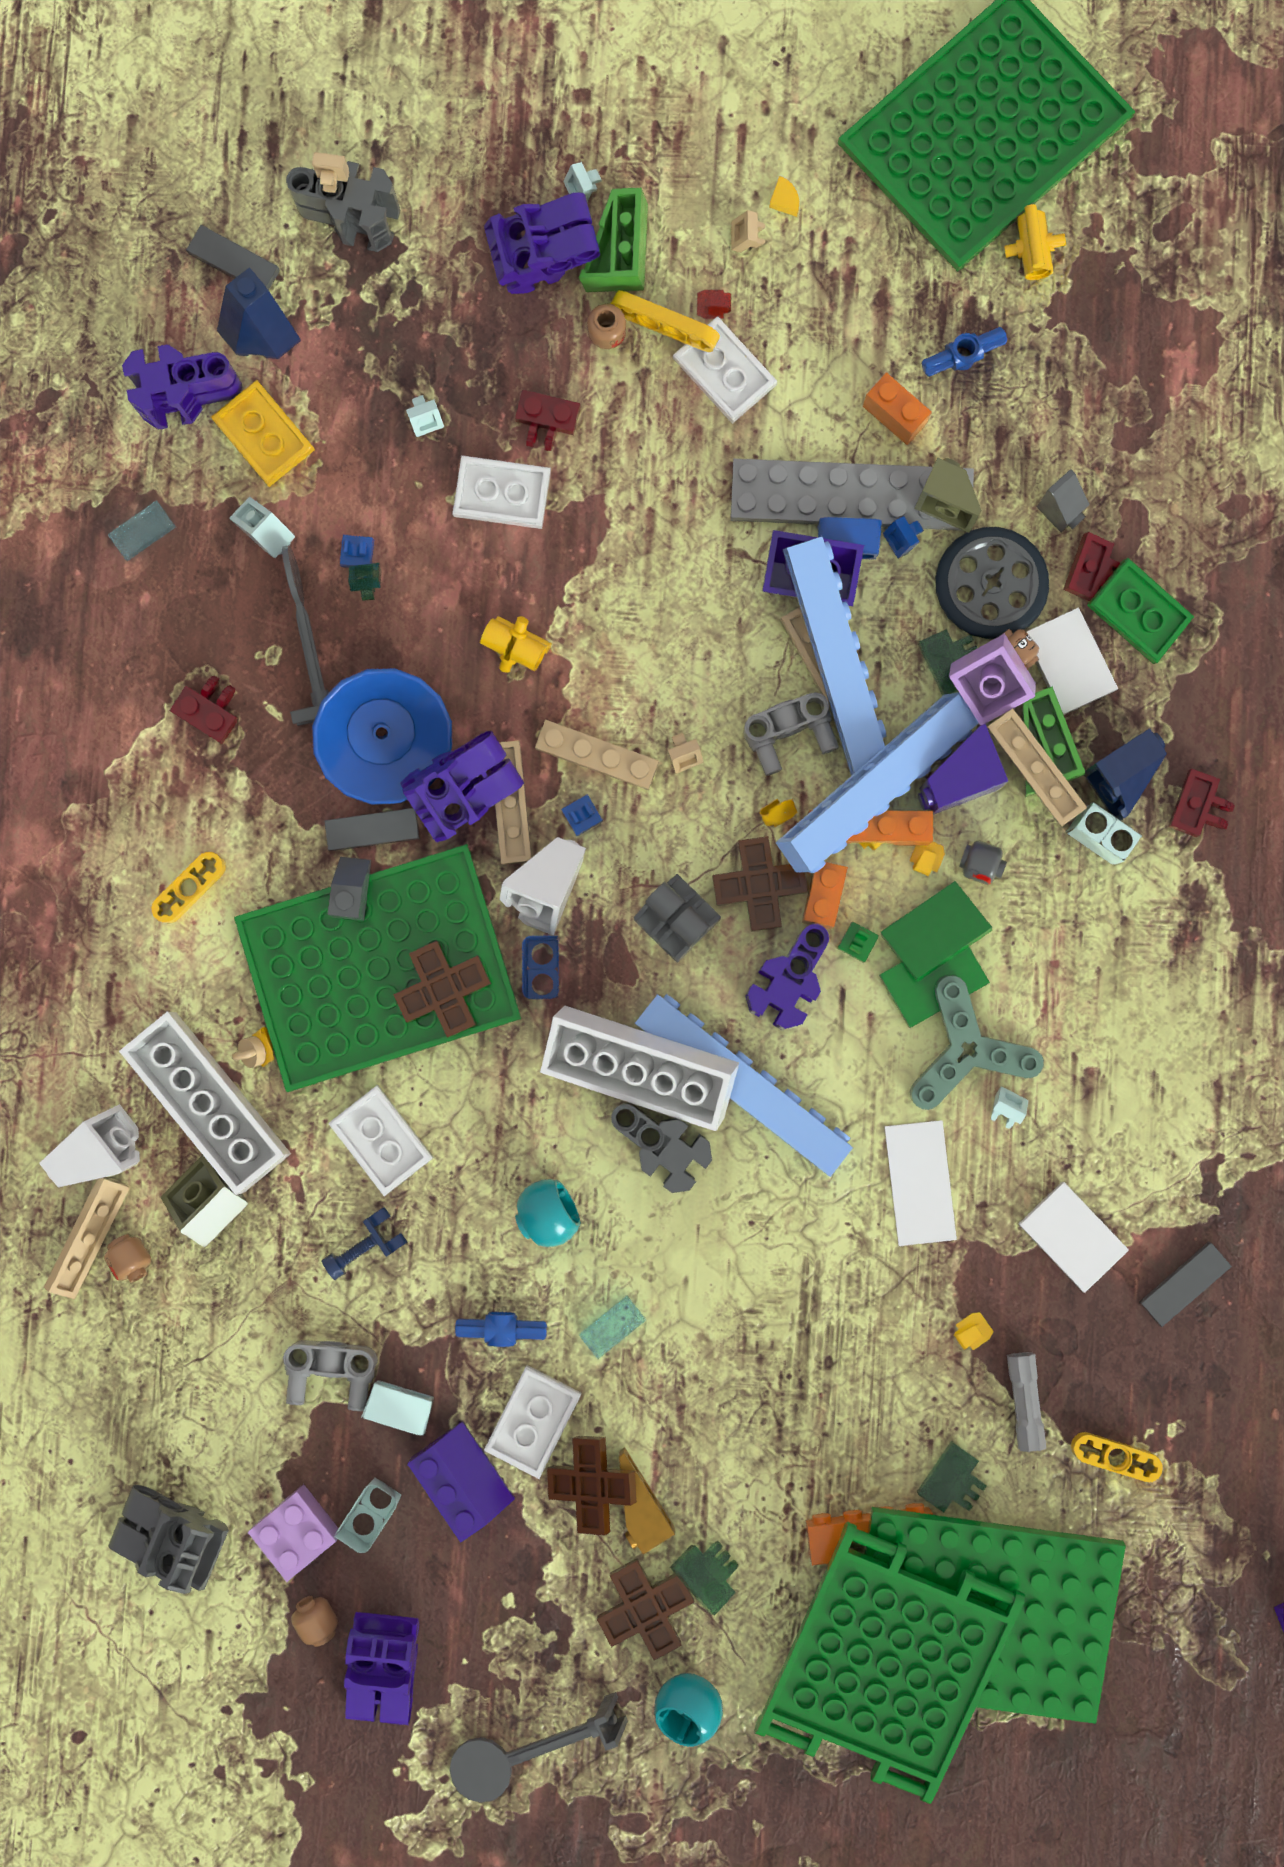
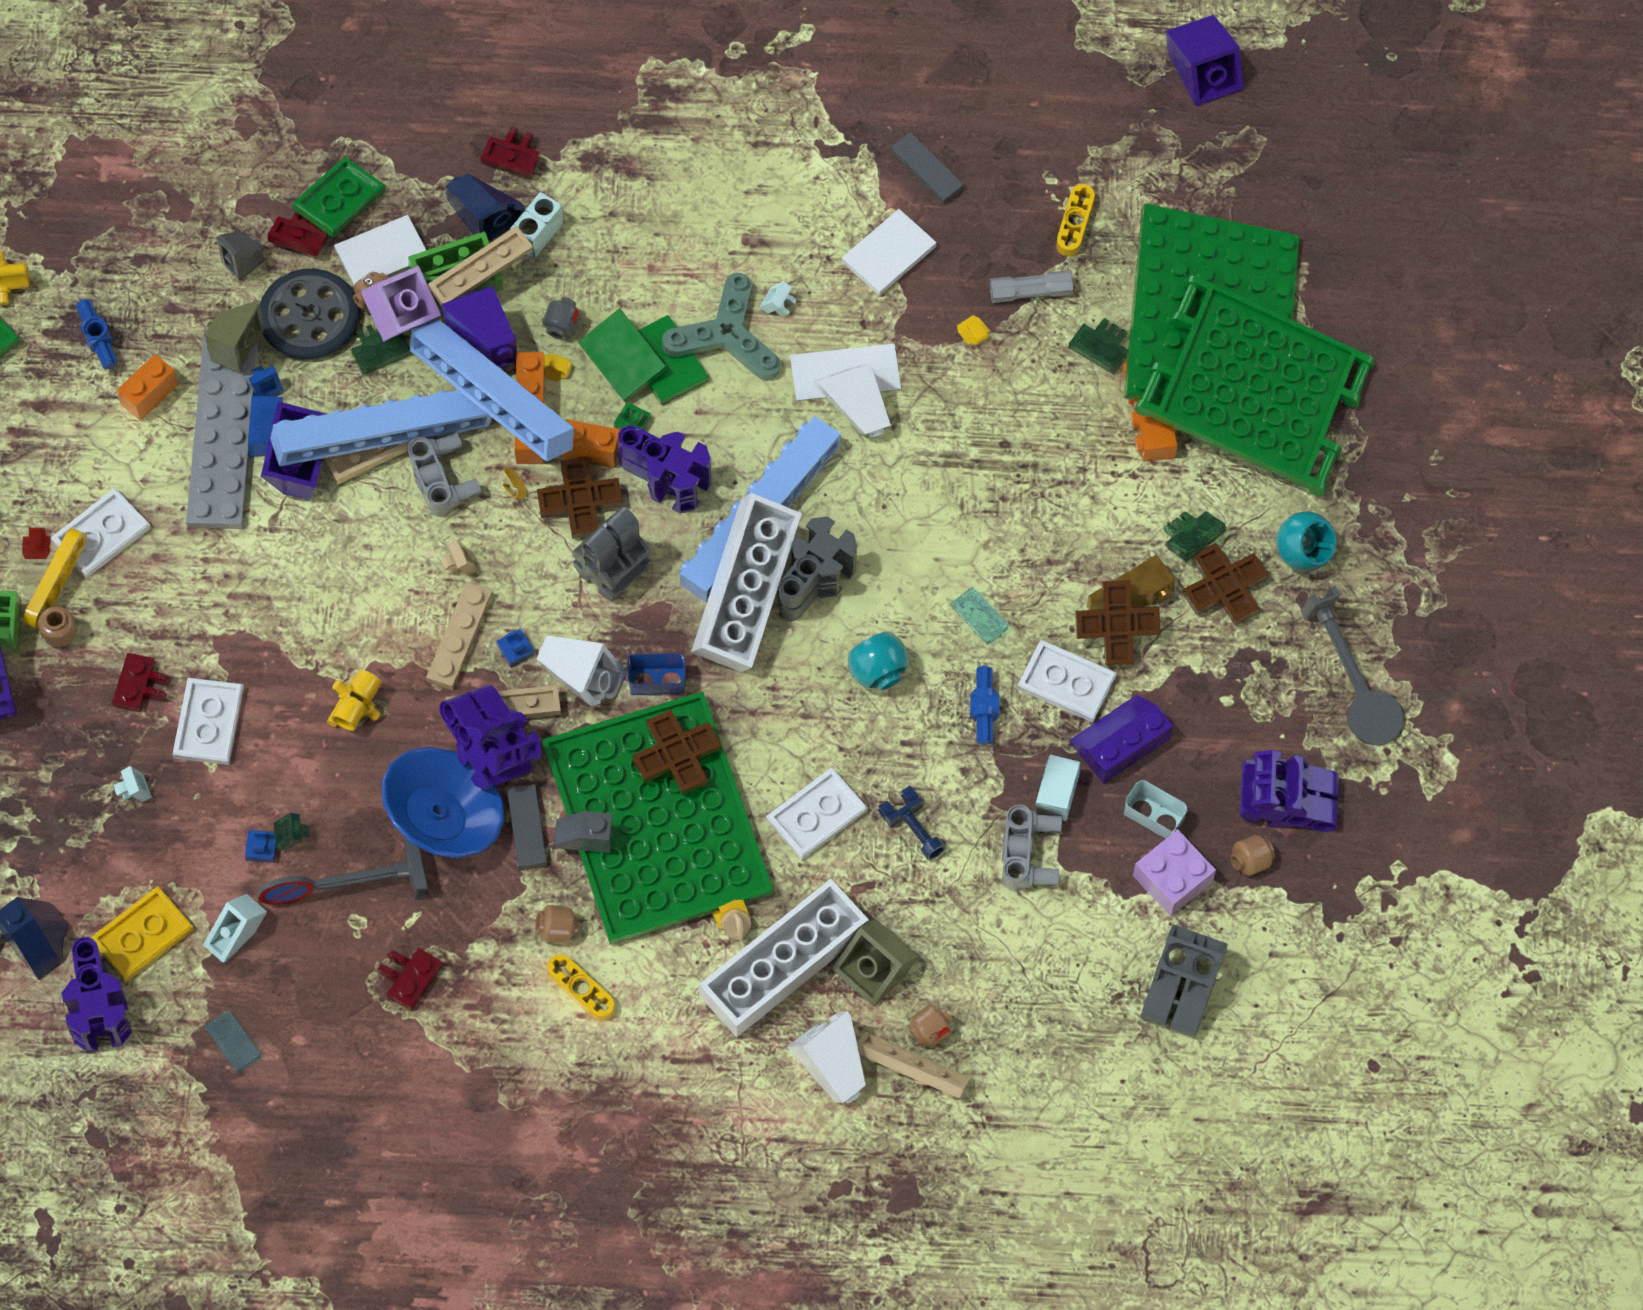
camera: 100 degrees left, 20 degrees down
none -> medium nougat head [535,905,579,944]
none -> white slope [815,363,891,438]

